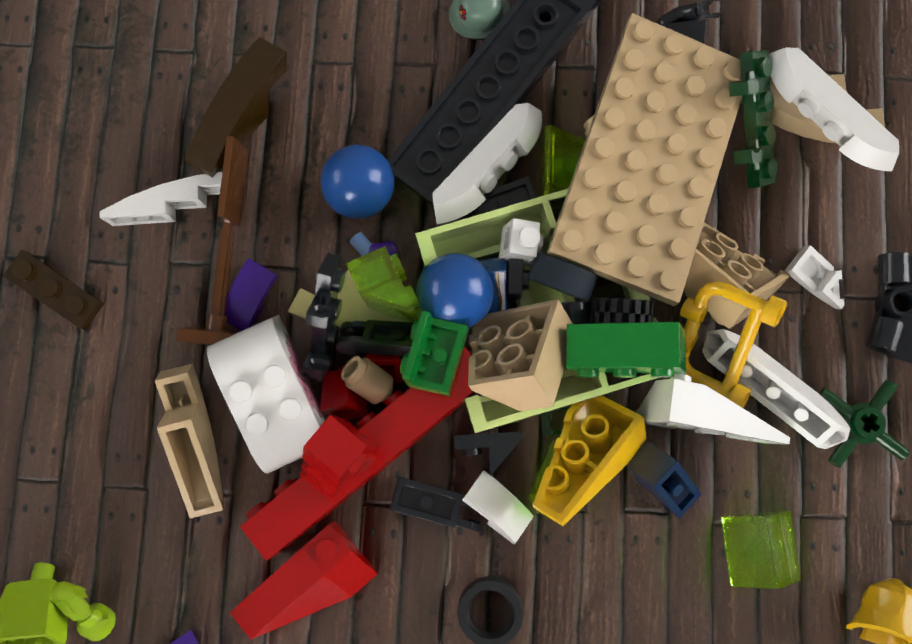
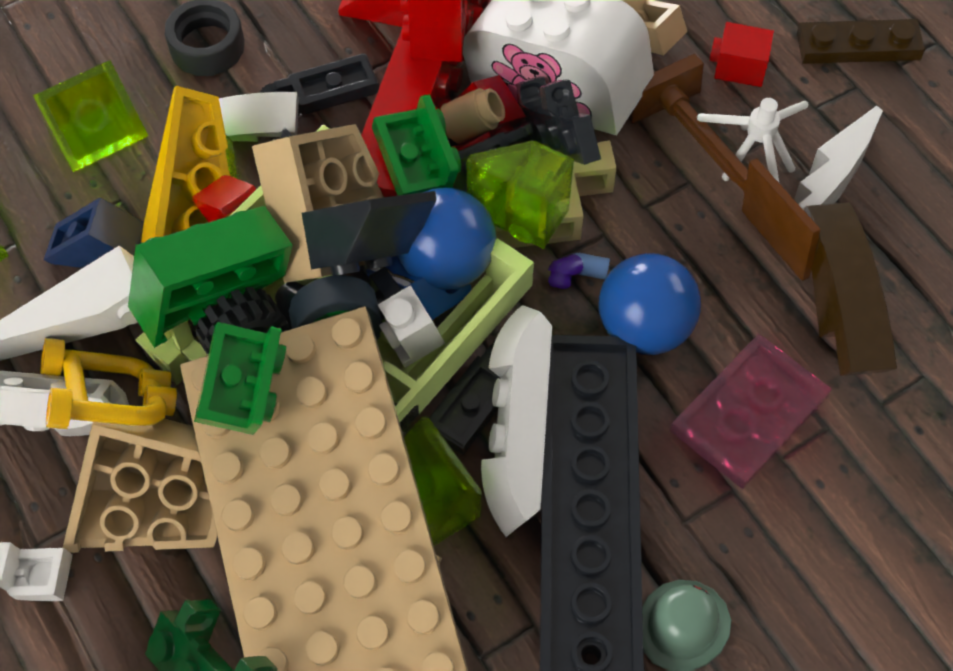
camera: 140 degrees right, 20 degrees down
dark purple slope [225,258,278,331] -> none
none -> clear neon green slope [32,60,149,172]
none -> red slope [192,175,256,222]
none -> green bracket [194,322,286,435]
none -> black slope [301,191,437,276]
none -> clear pink plate [670,334,832,489]
none -> white plant [697,98,808,182]
none -> red brick [709,22,774,87]

